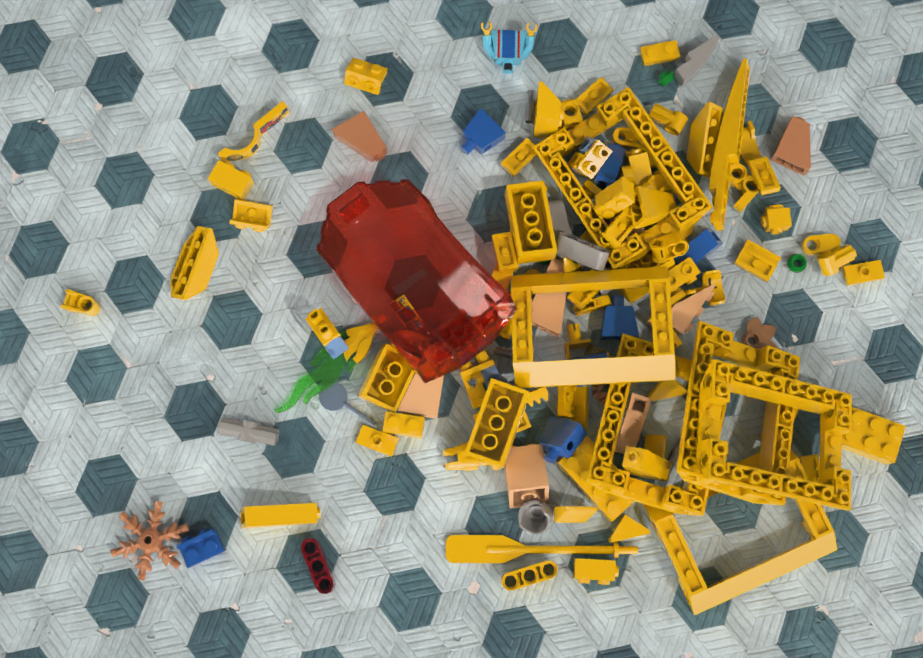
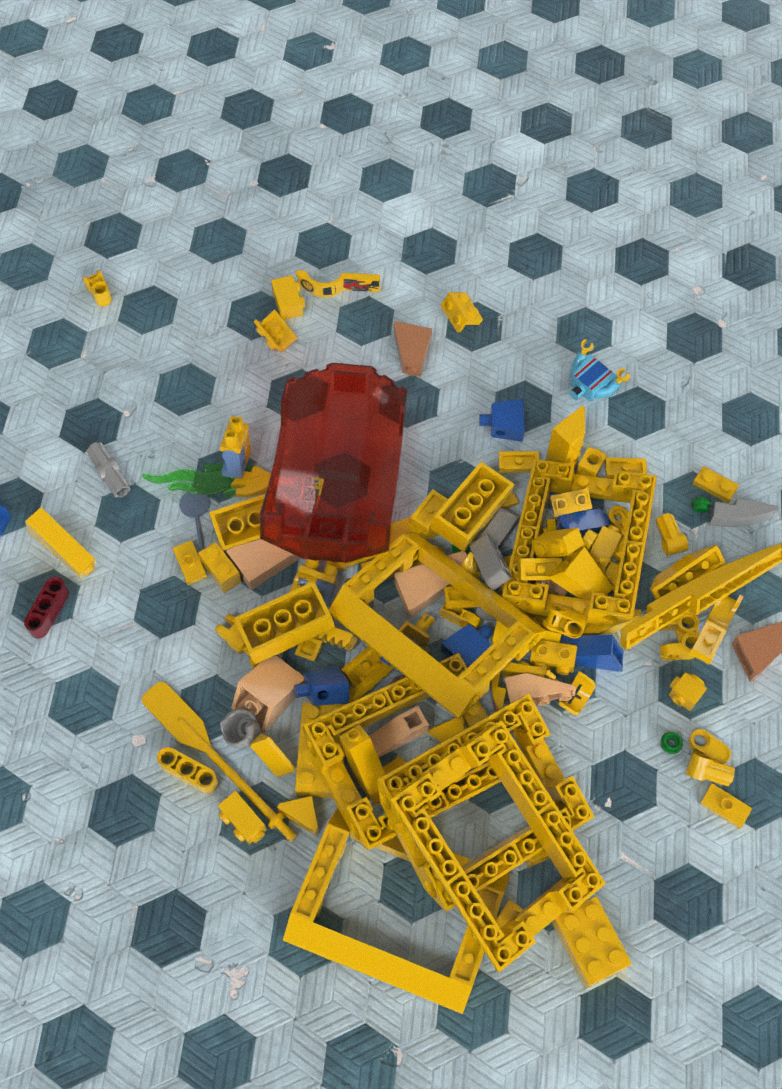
camera: 45 degrees right, 15 degrees down
yellow wedge [170,226,219,301] -> none
yellow plate [734,239,781,282] -> none
medium nougat plate [742,317,777,349] -> none

